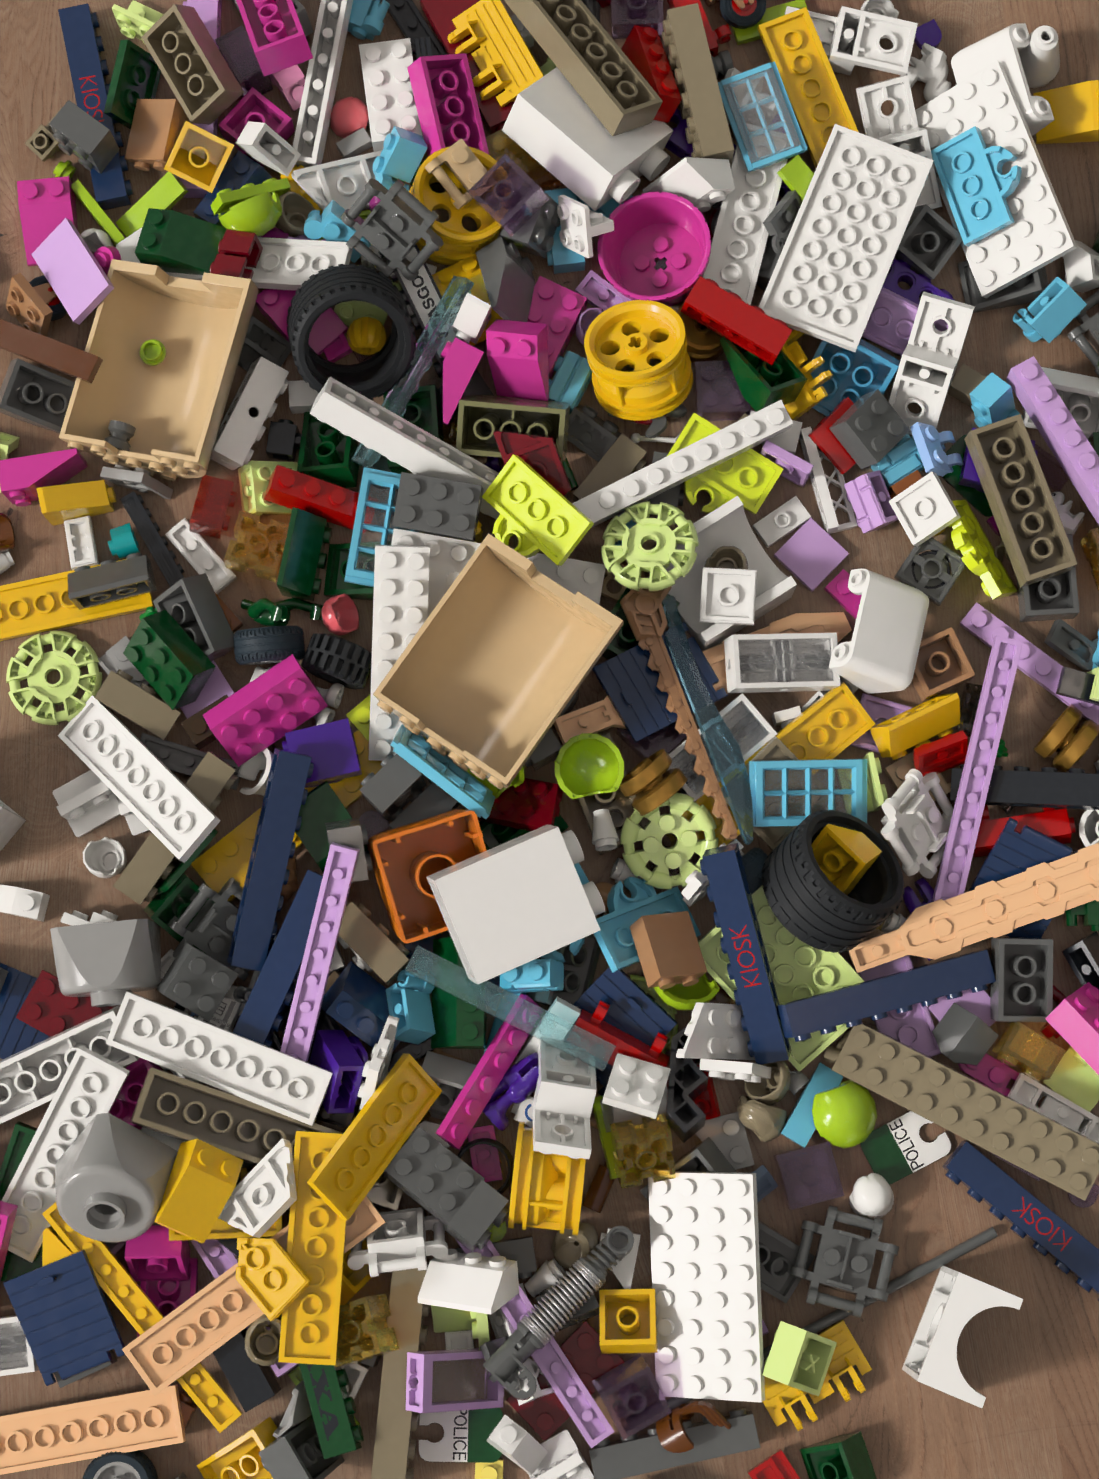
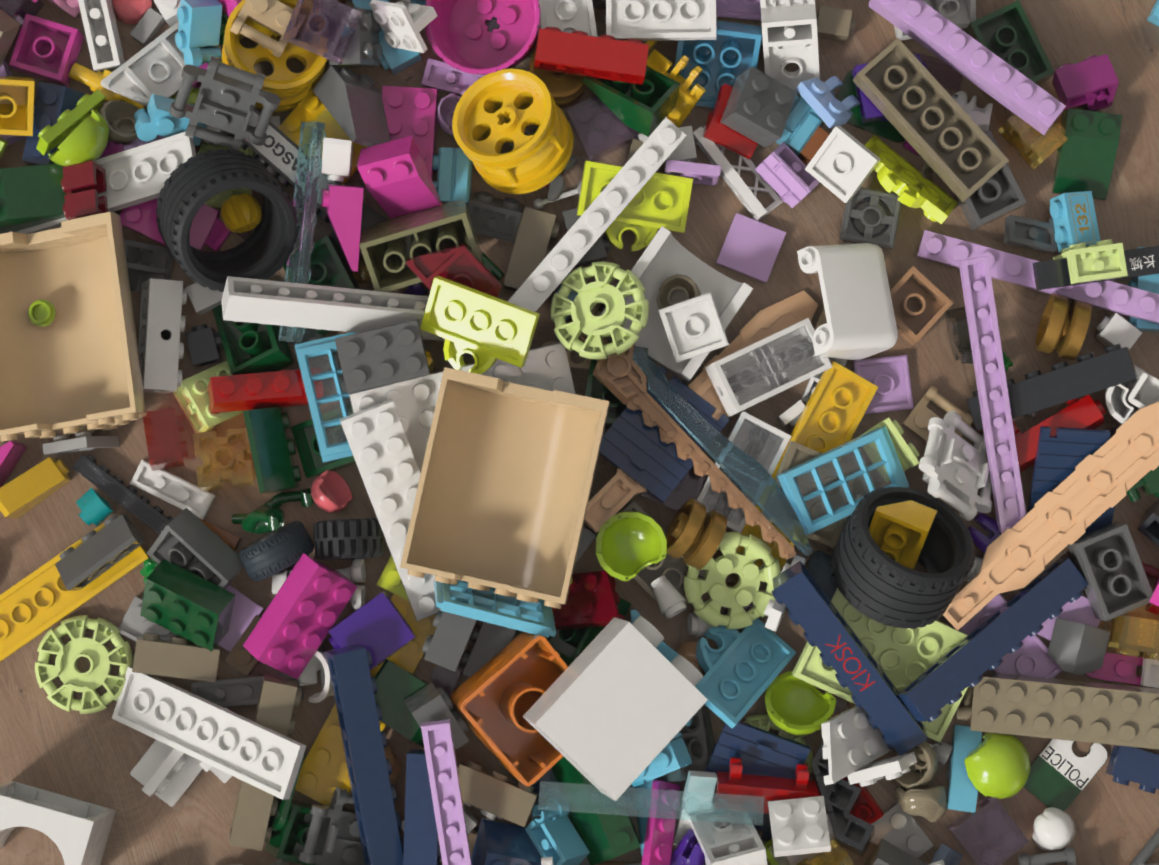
camera: 25 degrees left, 5 degrees up
white plate [64,515,99,570] -> none
white hair [83,837,127,878] -> none
dark grey wheel [104,420,136,451] -> none
white slope [235,121,301,176] -> none
medium nougat brick [630,911,707,990] -> none
white plate [753,496,811,548] -> none
dark pink plate [824,569,862,620] -> none
yellow slope [869,693,960,760] -> none
red plate [914,730,968,777] -> none
medium azure hinge [970,372,1023,428] -> none

